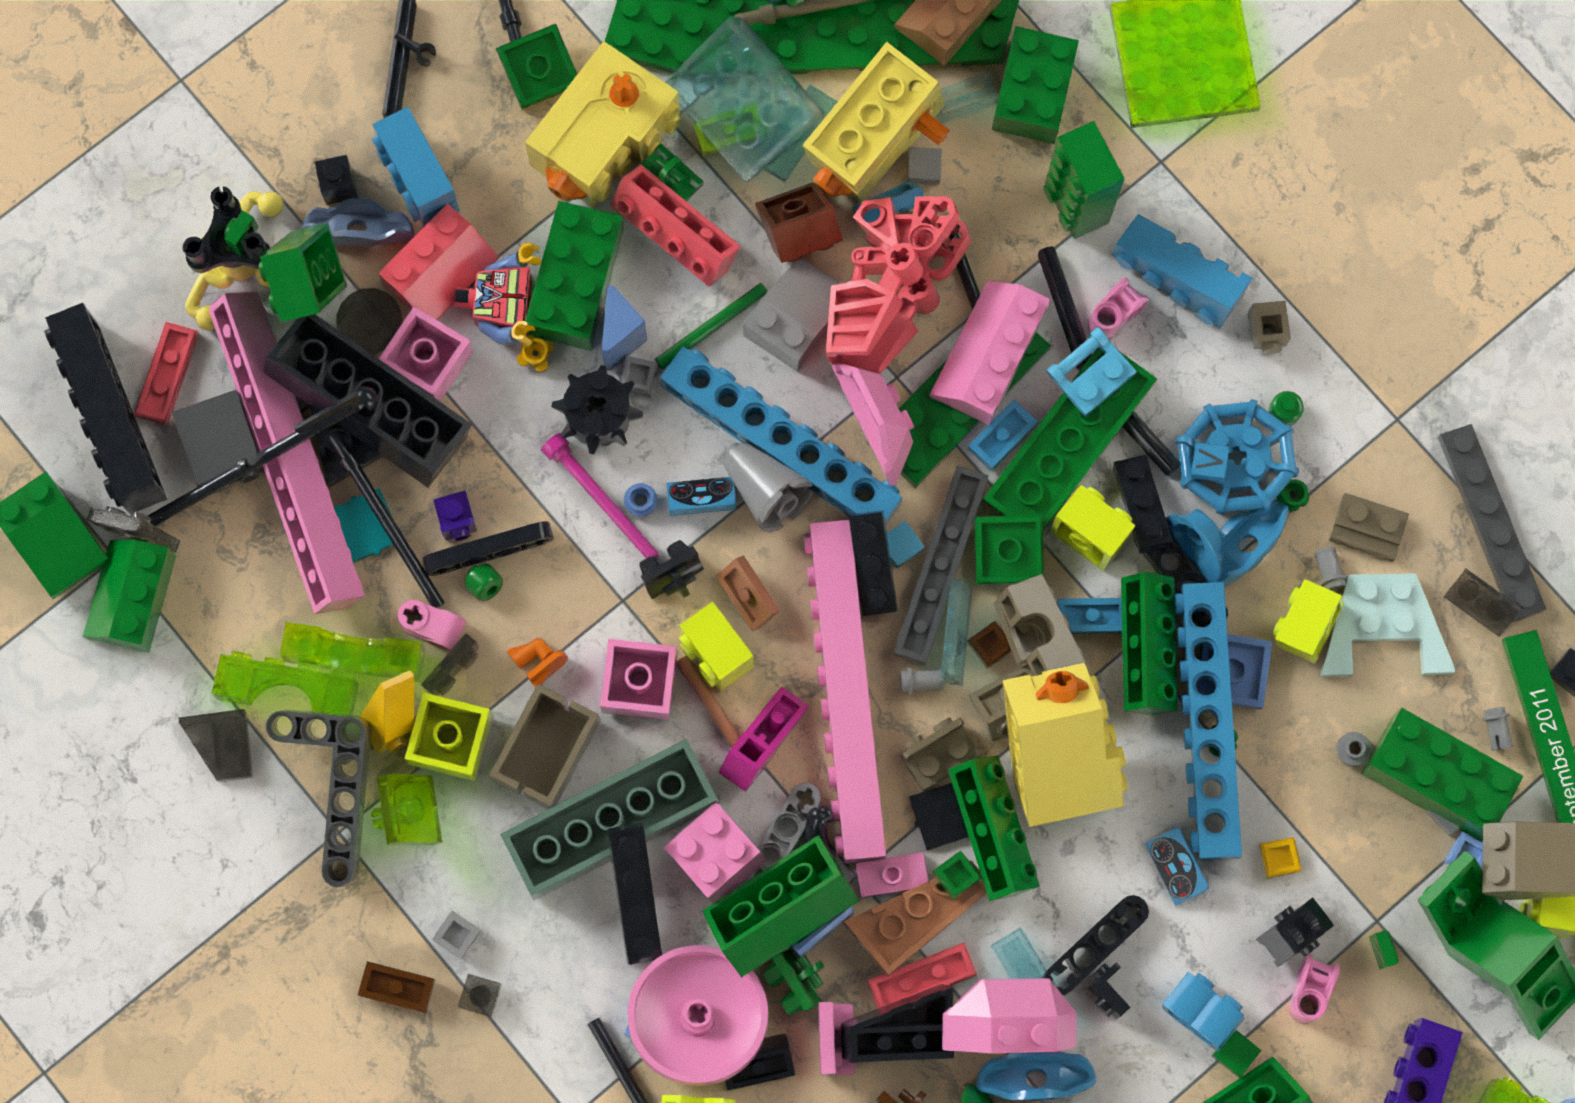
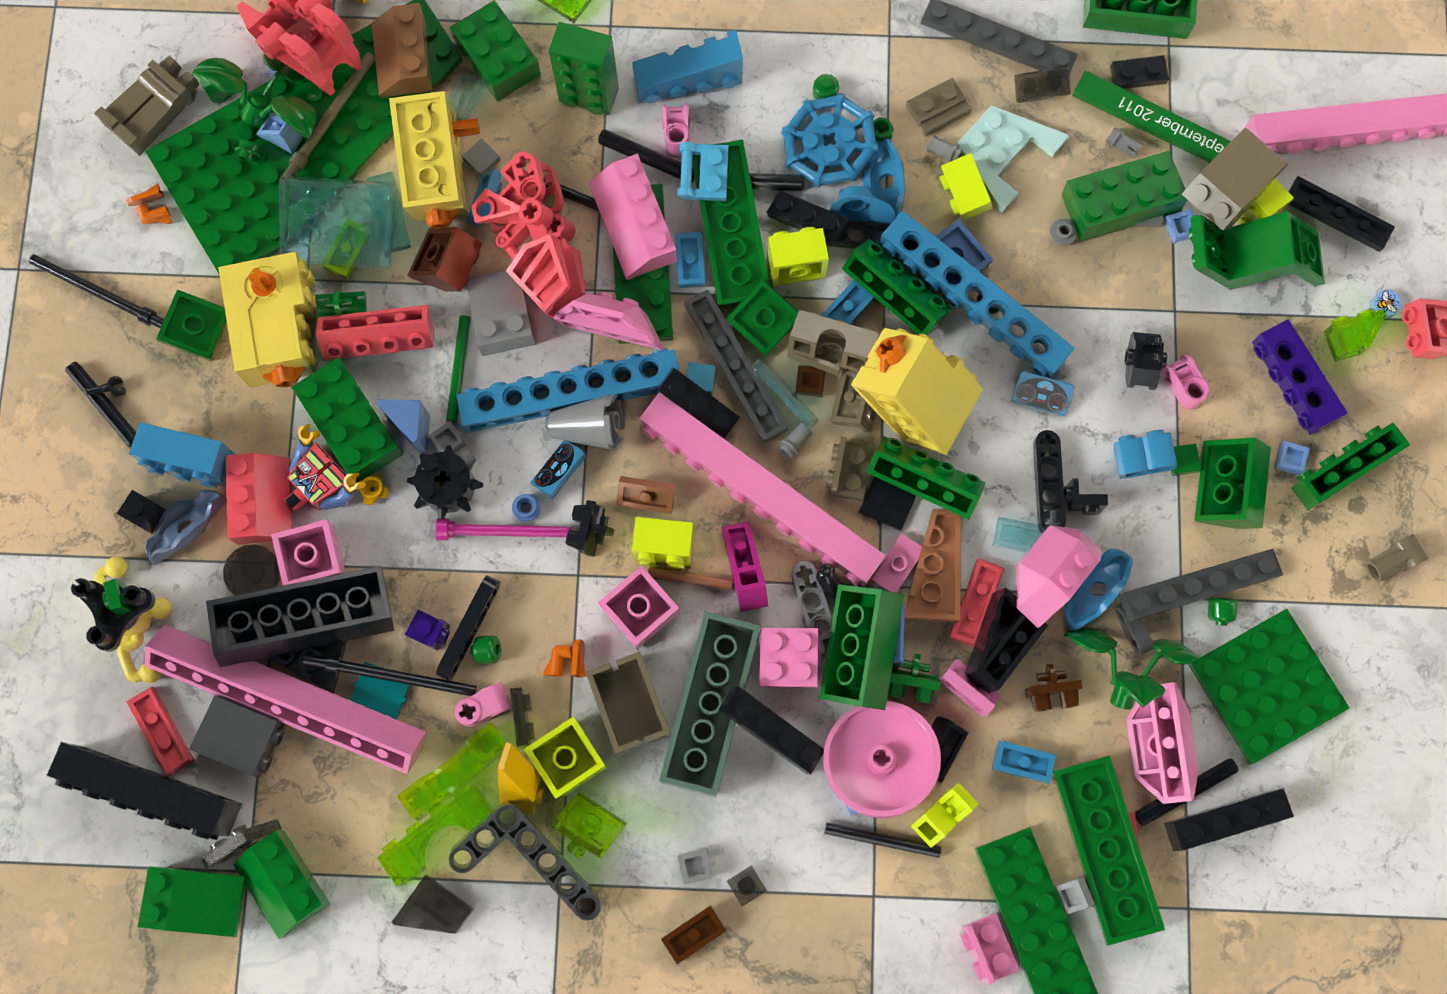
camera: 45 degrees left, 0 degrees up
black bar [147,386,378,527] -> none
green brick [259,223,347,323] -> none
green tile [932,850,981,900] -> none
dark azure tile [1191,443,1229,482] -> none
dark tan brick [1247,301,1291,354] -> none
yellow tile [1259,837,1302,879] -> none
green tile [1369,930,1399,970] -> none

